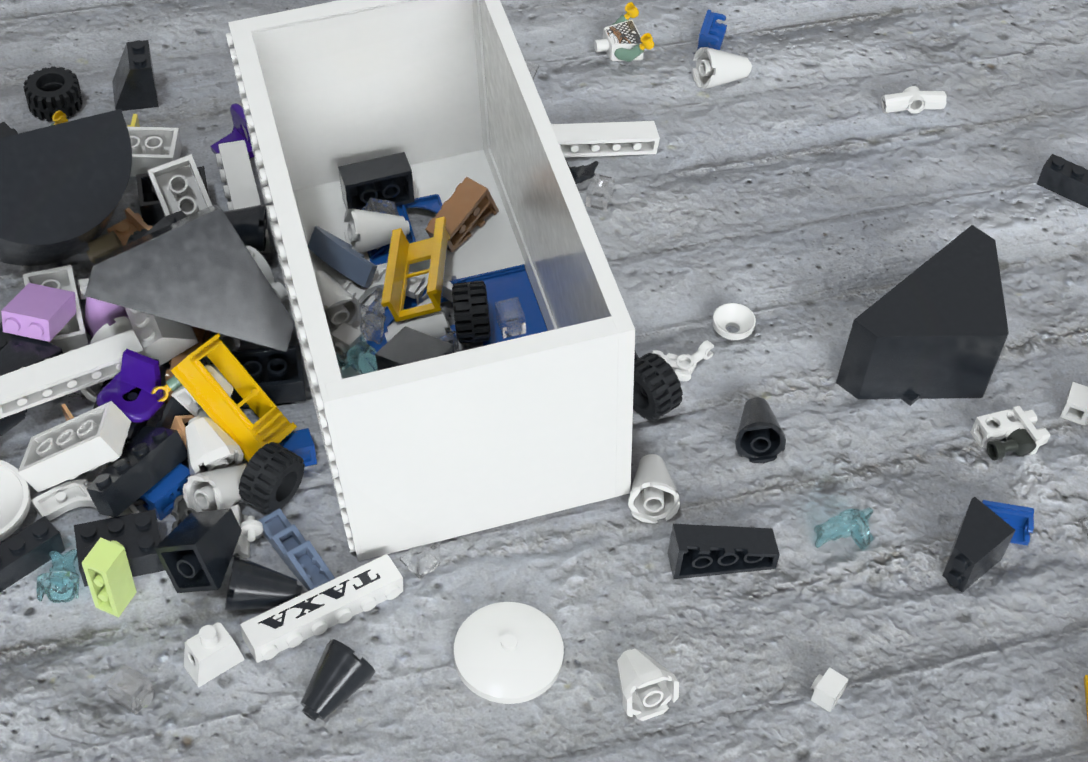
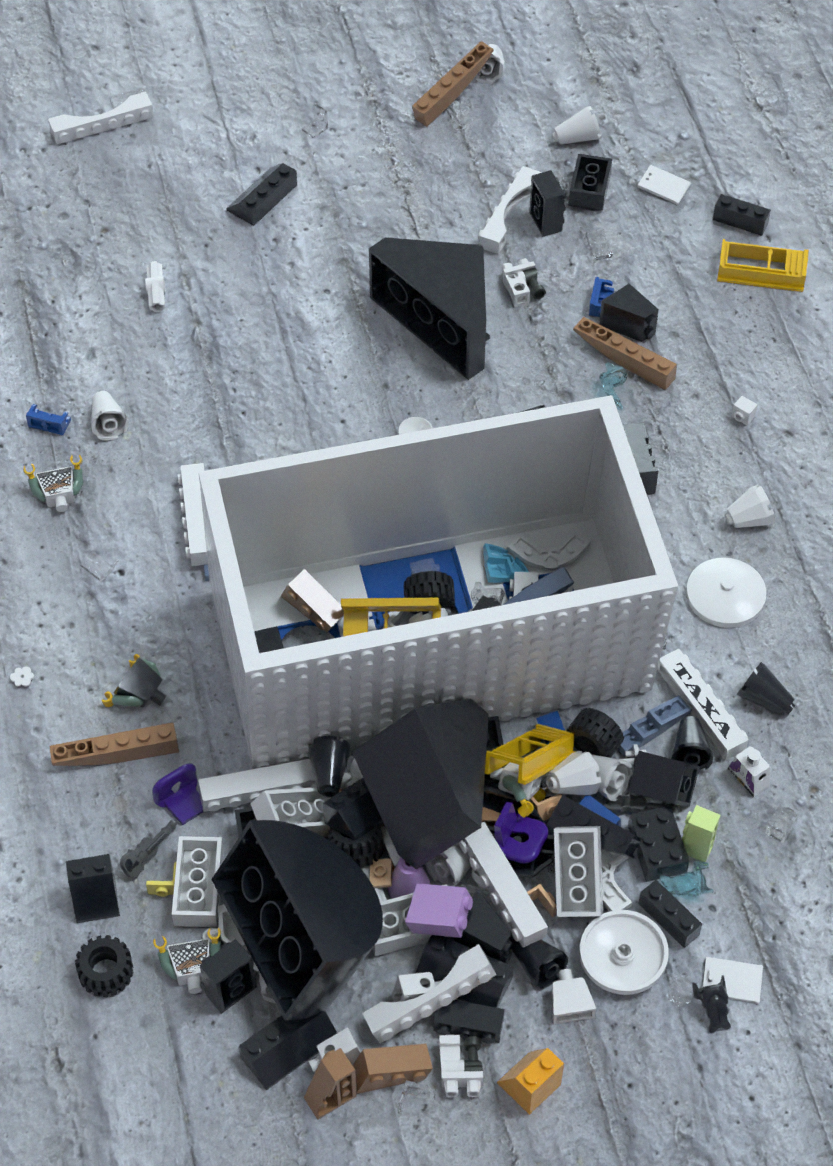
camera: 85 degrees left, 5 degrees up
none -> dark grey piece [120,820,177,878]
none -> medium nougat slope [573,317,677,390]

